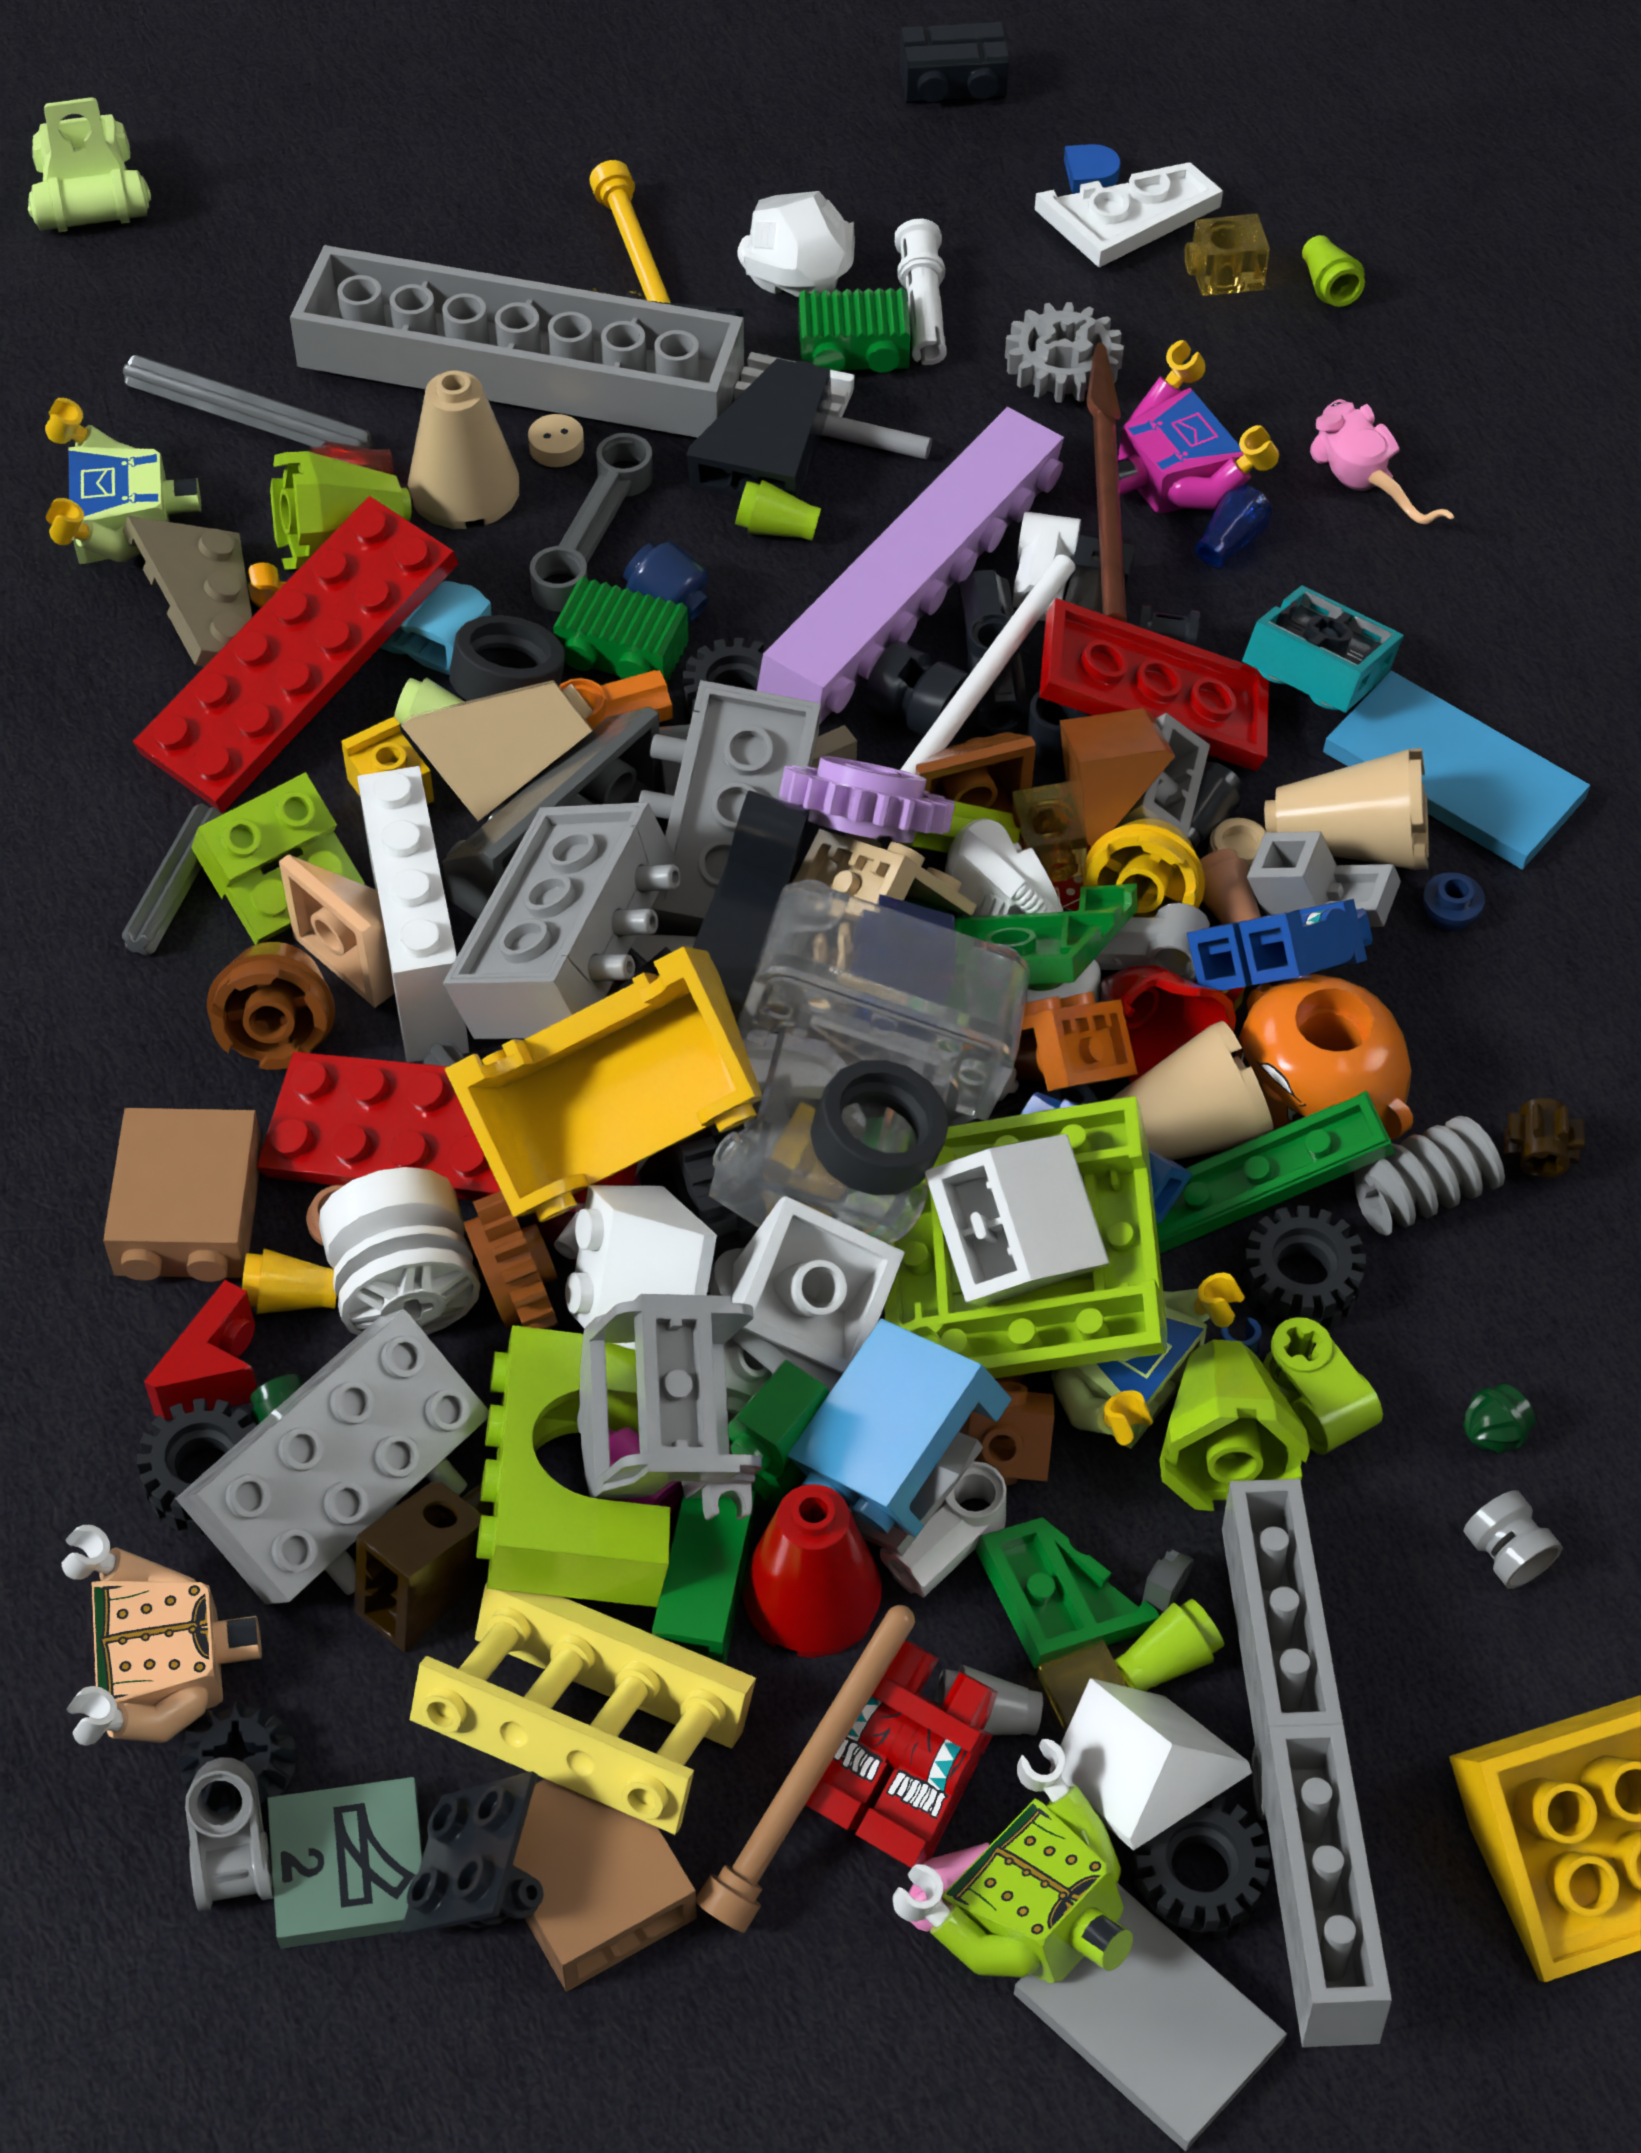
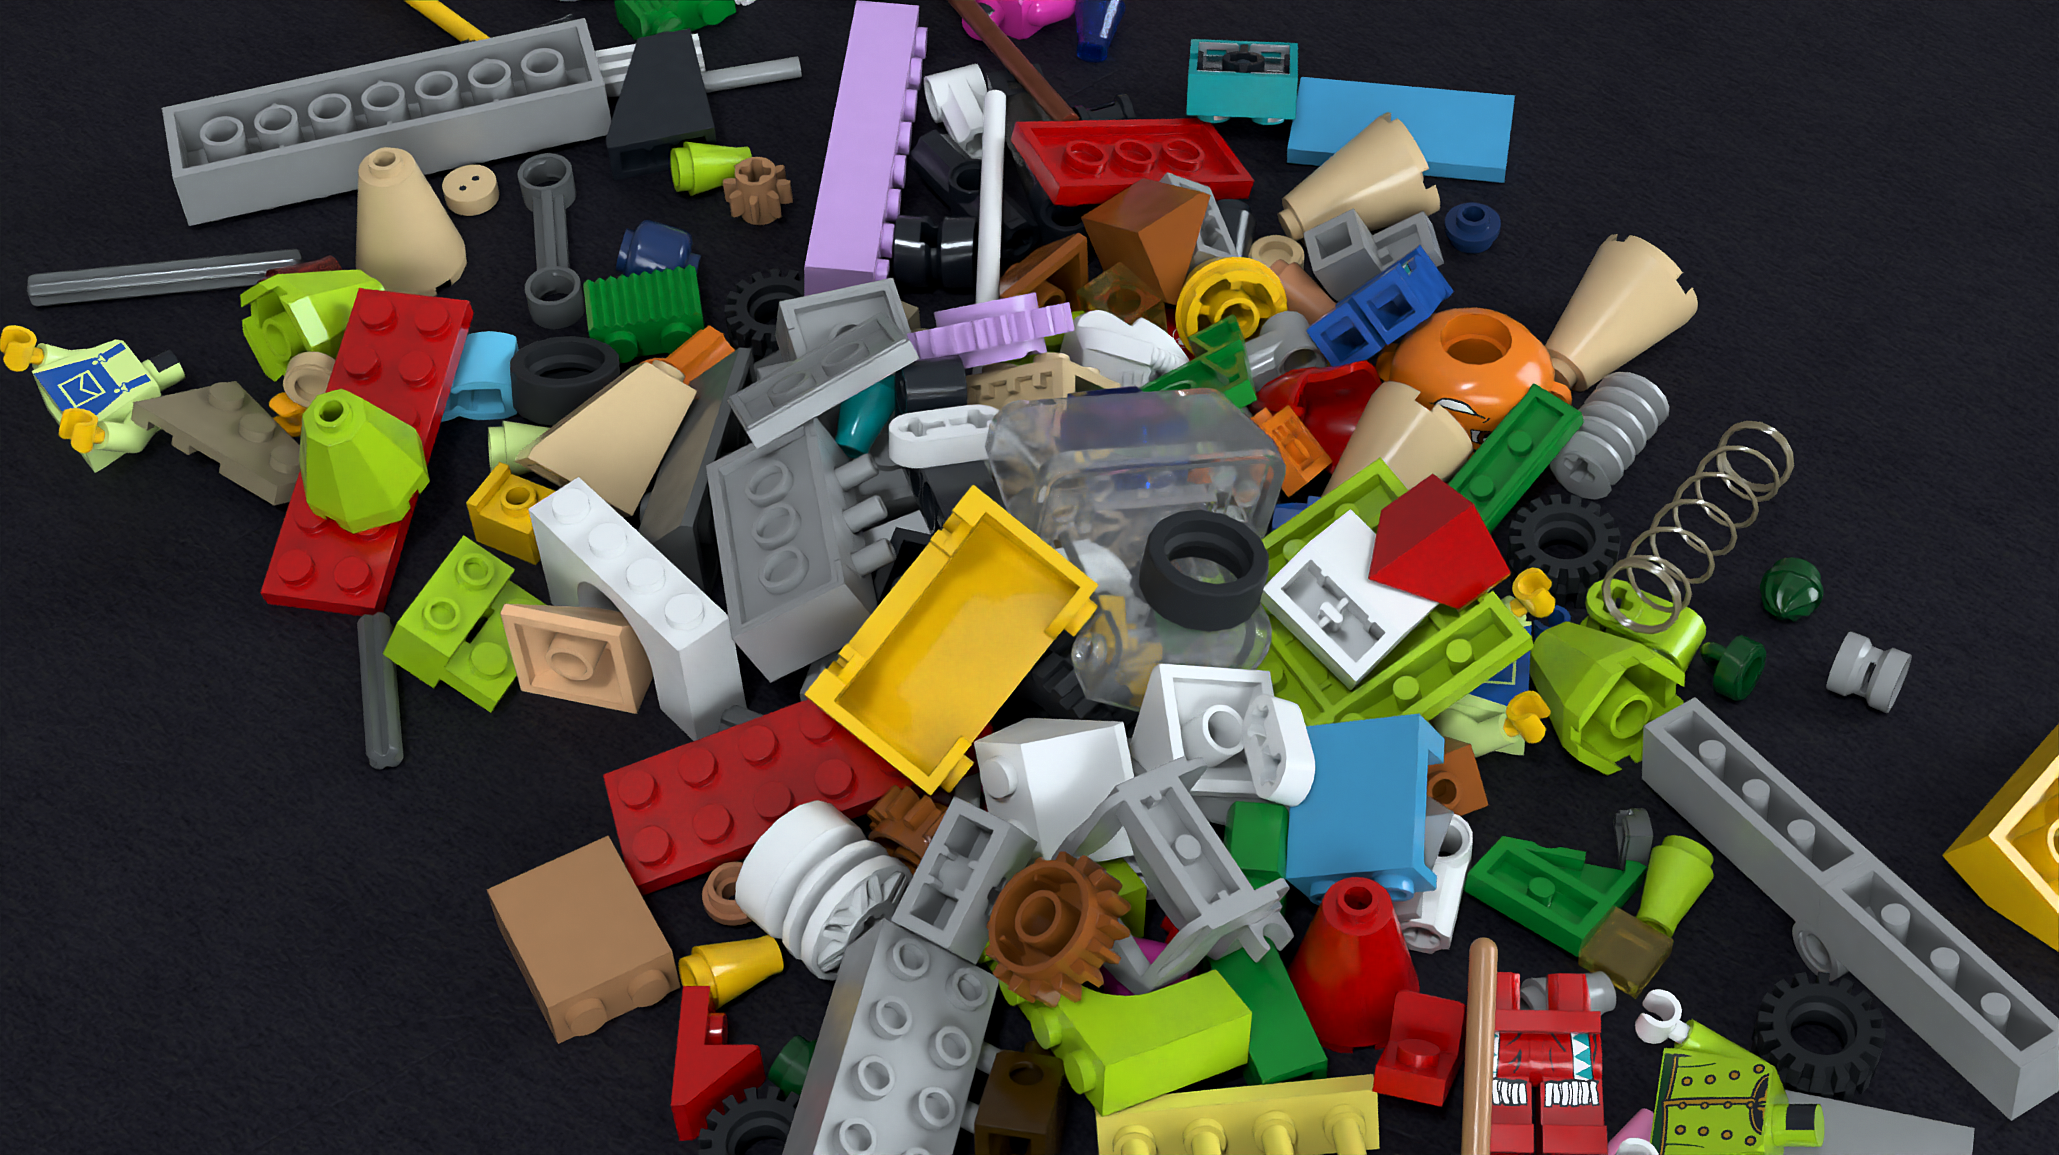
camera: 25 degrees left, 5 degrees down
dark orange cone [207,942,335,1070] -> none
white slope [1050,1678,1252,1850] -> none
dark brown gear [1503,1098,1585,1178] -> none
none -> tan tile [283,352,335,408]
none -> lime cone [299,389,430,534]
none -> medium nougat gear [723,157,793,225]
none -> light grey tile [727,312,920,450]
none -> teal cone [835,374,895,459]
none -> white beam [889,405,1005,468]
none -> light grey brick [891,796,1038,965]
none -> dark orange gear [985,851,1131,1008]
none -> white beam [1242,693,1315,807]
none -> red slope [1368,474,1511,613]
none -> red slope [1372,990,1466,1107]
none -> tan cone [1545,234,1698,392]
none -> dark tan piece [1602,421,1794,635]
none -> dark green tile [1700,635,1766,702]

